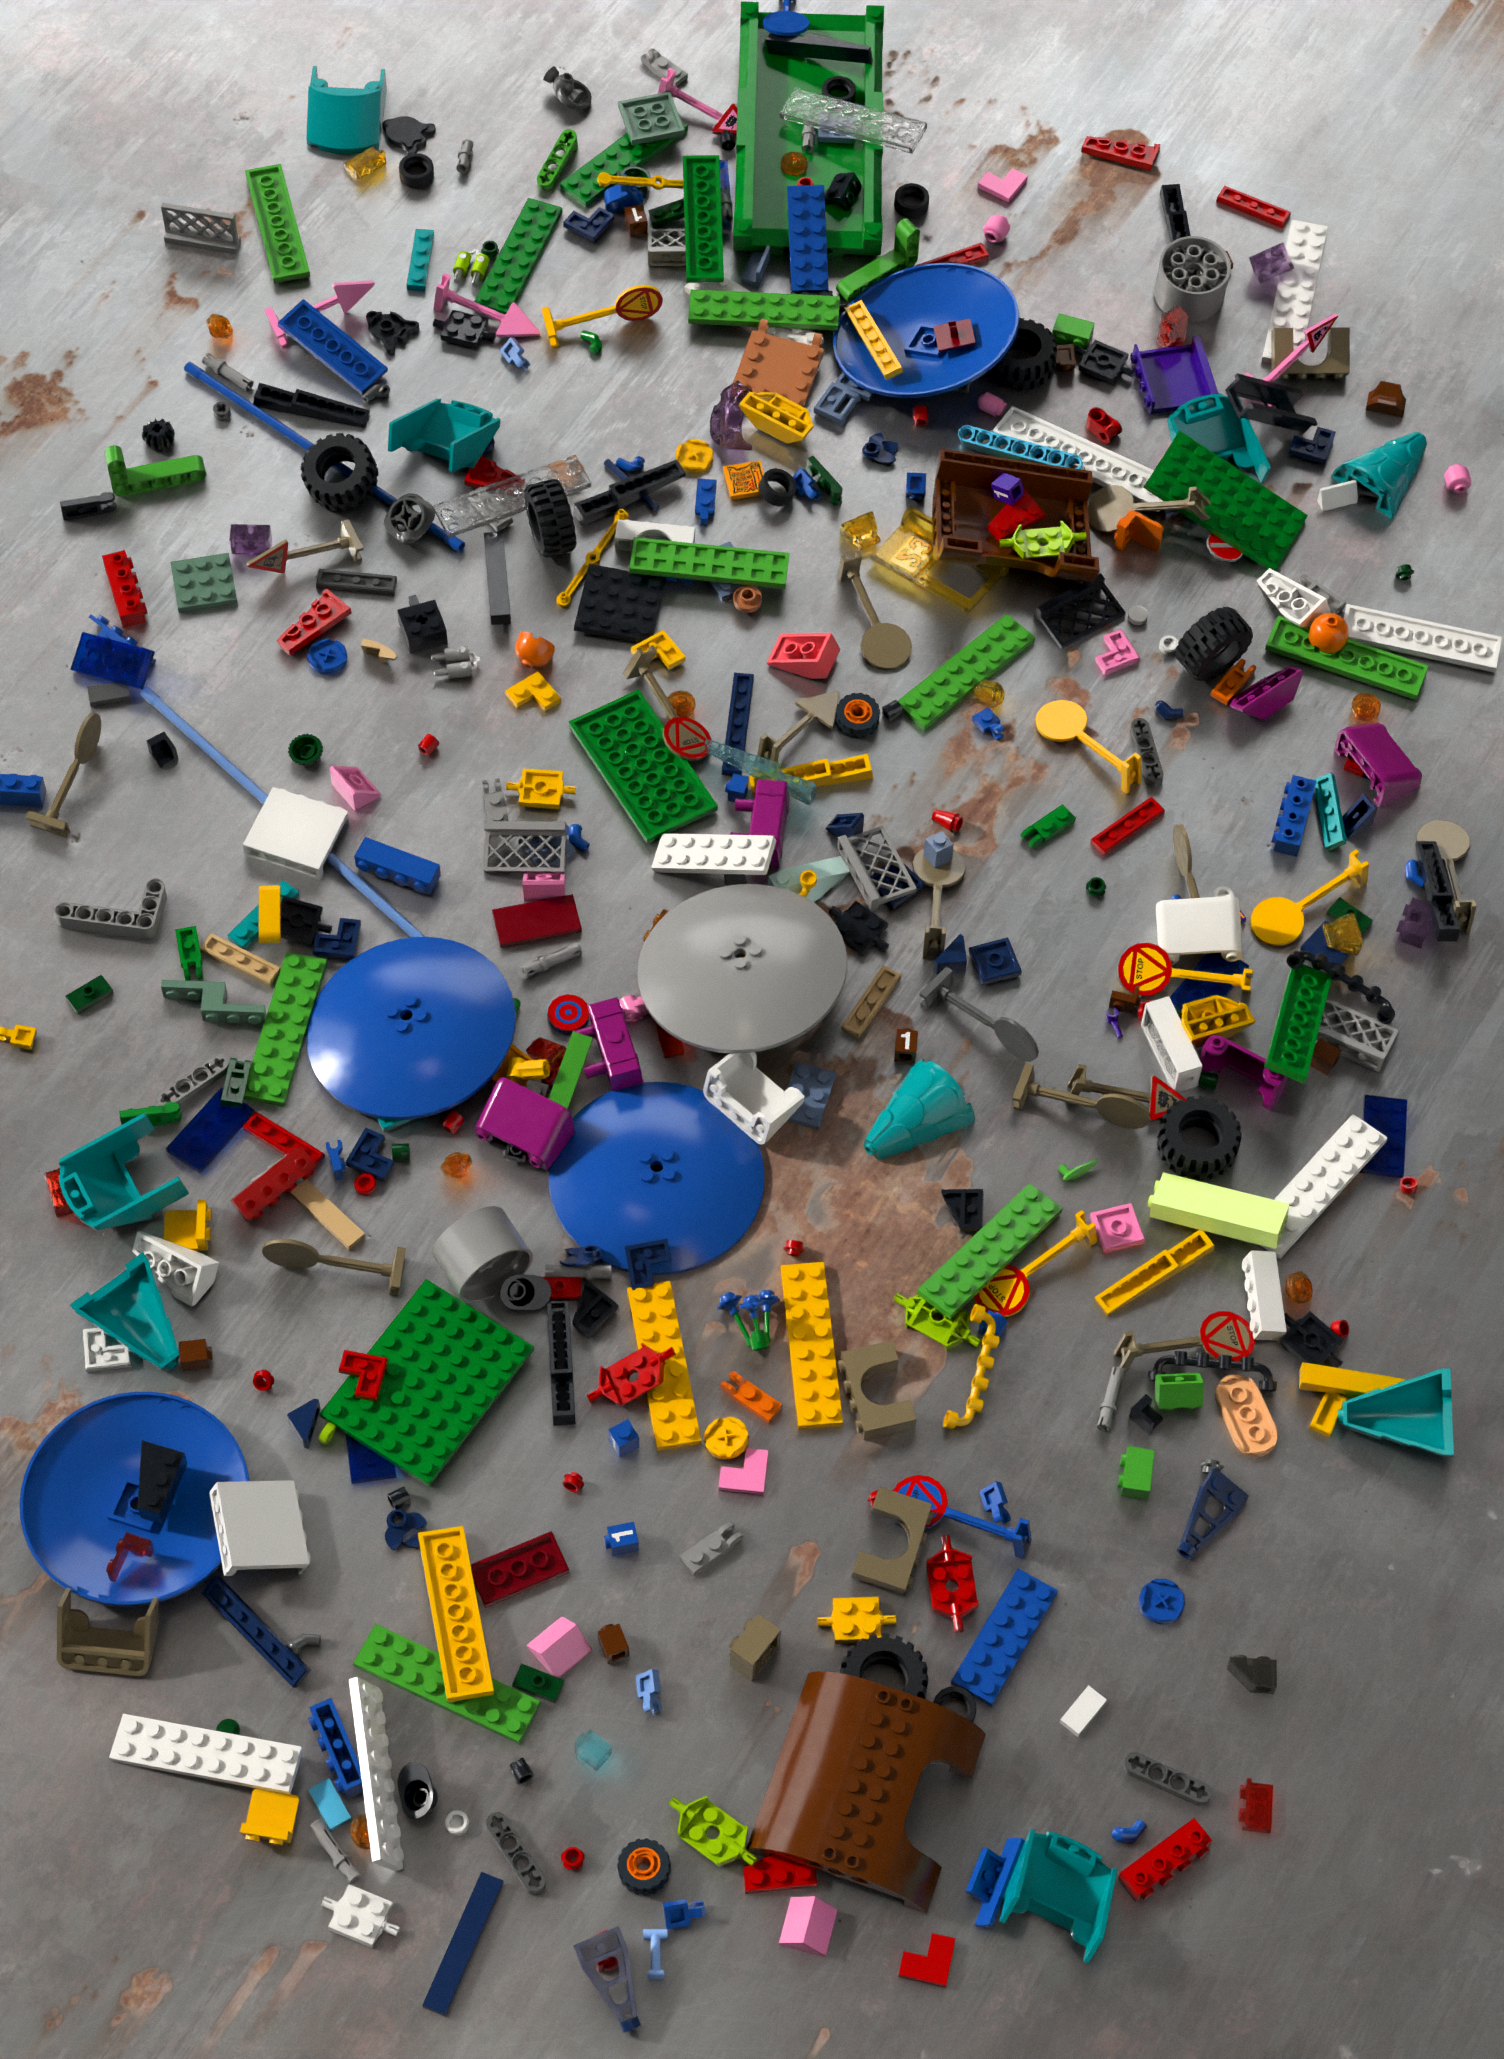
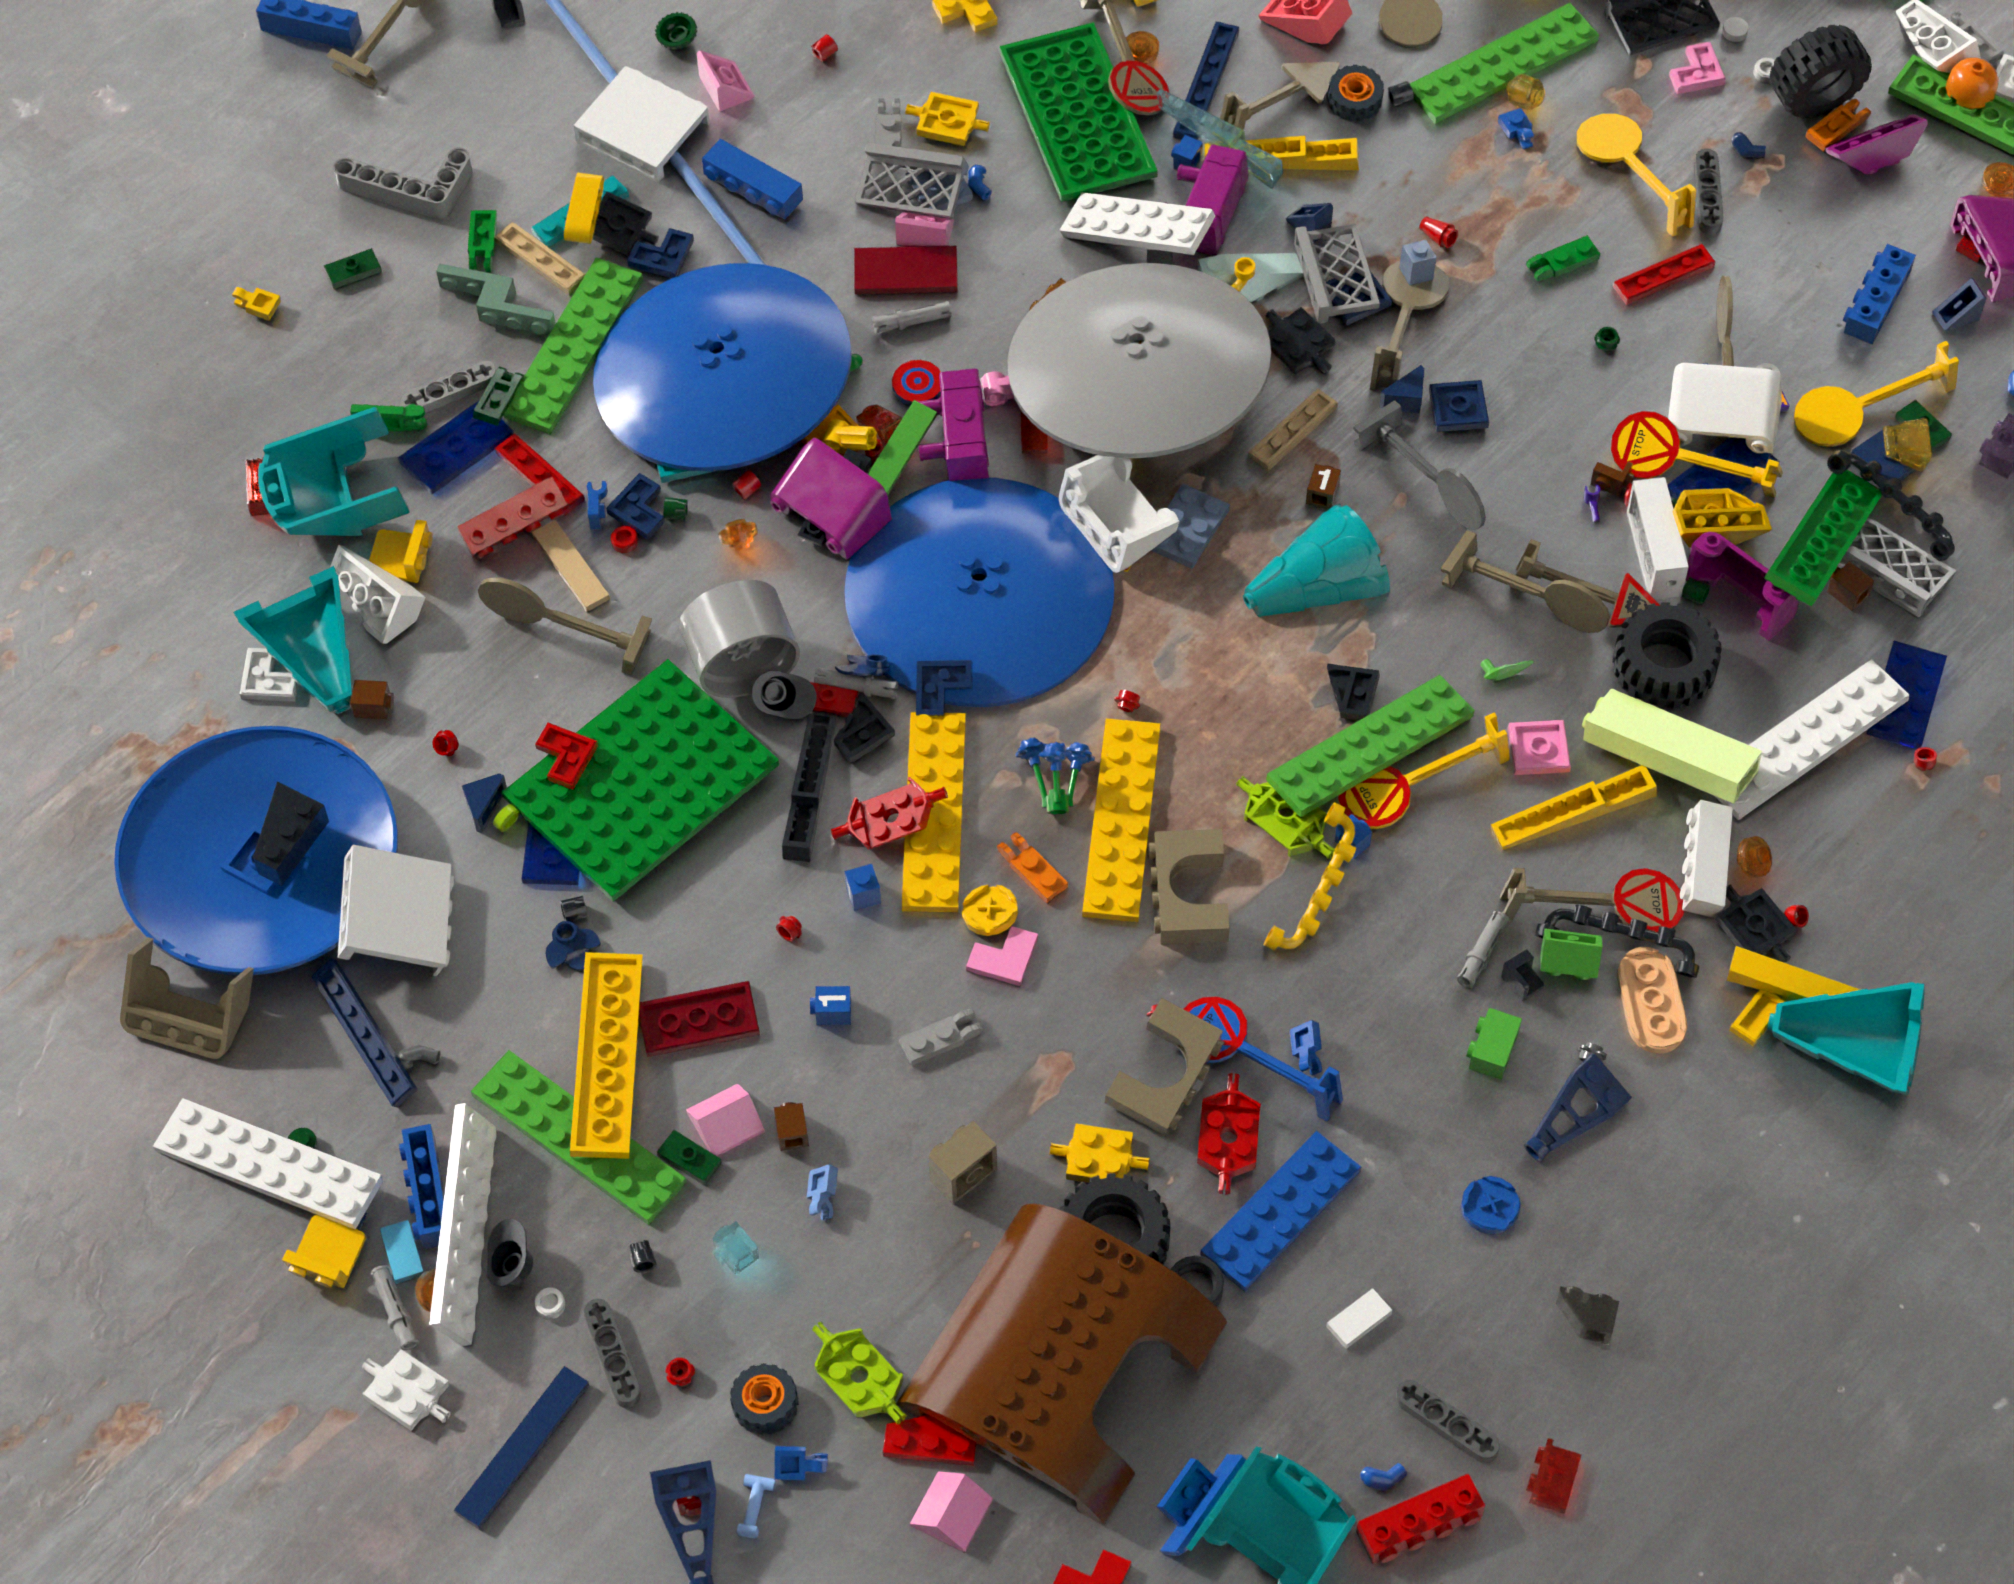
camera: 15 degrees right, 0 degrees up
clear red bracket [106,1532,154,1583] -> none
teal plate [1314,772,1347,851] -> none

